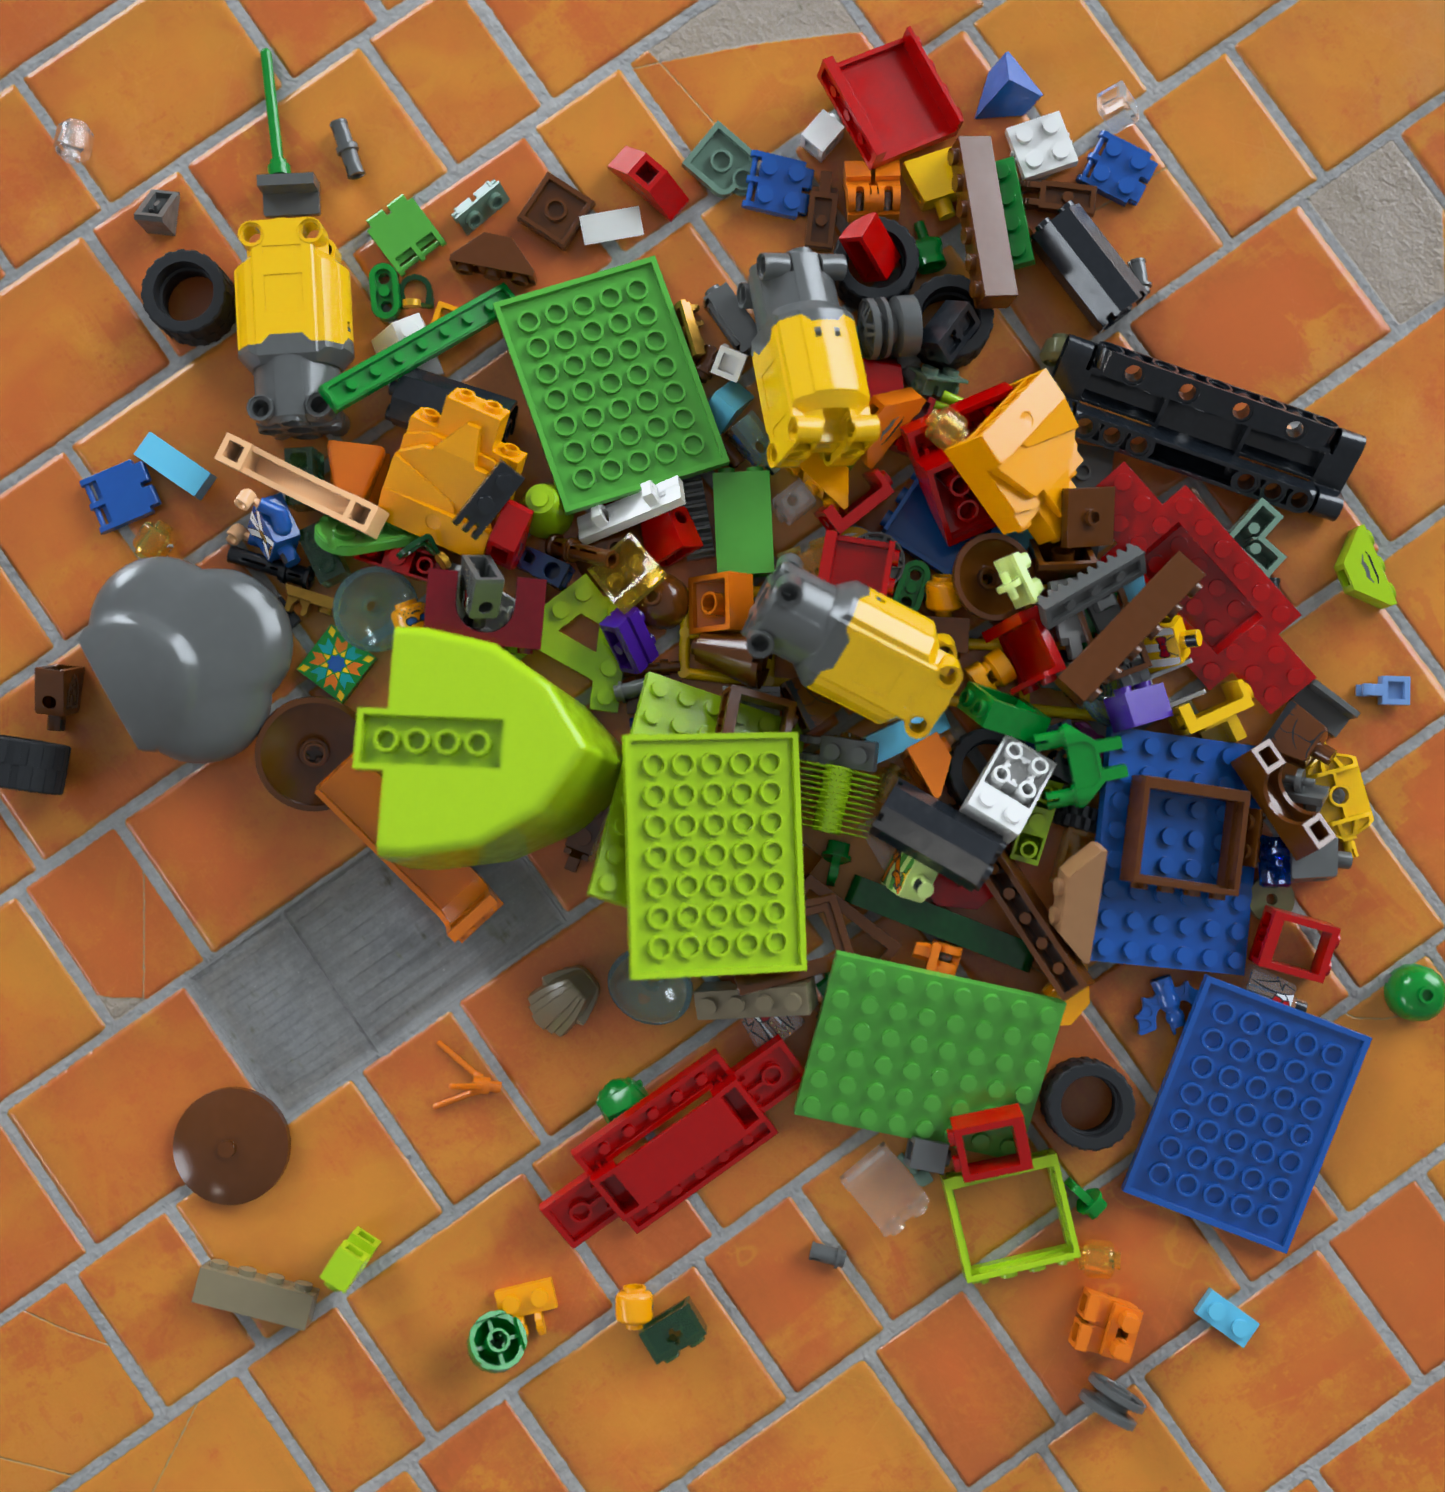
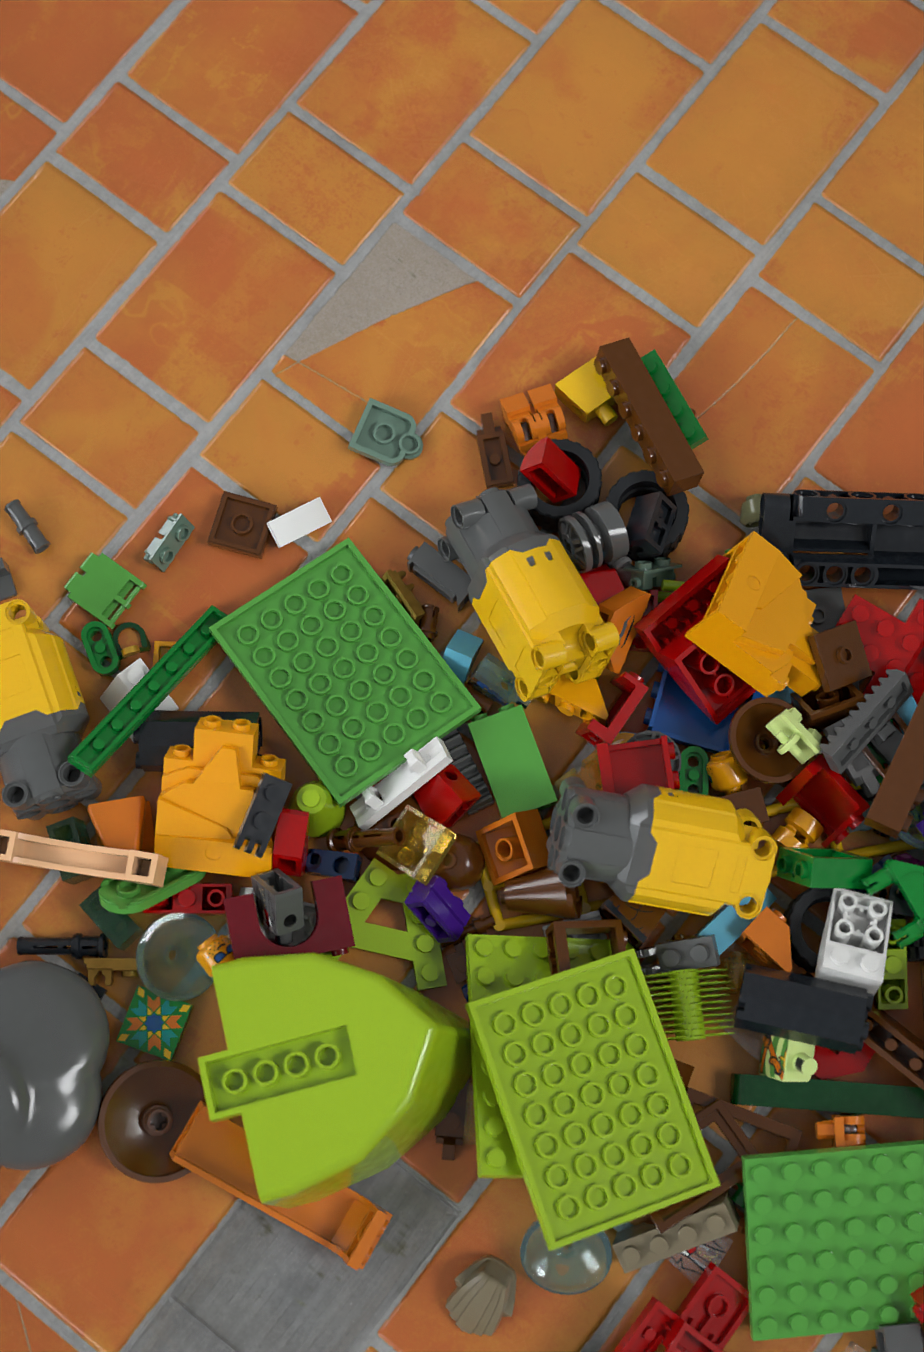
camera: 15 degrees left, 10 degrees down
blue torso [226,489,301,568] -> none
dark green piece [396,534,452,570] -> none
reddish brown slope [449,232,537,286] -> none
red slope [607,146,690,222] -> none
dark grey pin [613,677,645,703] -> none
white panel [711,344,748,383] -> none
blue plate [742,150,815,220] -> none
clear brick [772,478,817,526] -> none
white brick [800,109,845,163] -> none
red panel [817,26,964,170] -> none
green piece [821,840,851,887] -> none
green piece [913,220,947,274] -> none
clear yellow head [924,406,969,451] -> none
blue slope [974,51,1043,119] -> none
white plate [1005,111,1079,181] -> none
reddish brown hinge [1019,180,1097,218] -> none
black brick [1031,200,1149,334] -> none
blue plate [1075,130,1158,207] -> none
clear panel [1097,80,1139,134] -> none
dark grey pin [1127,258,1152,293] -> none

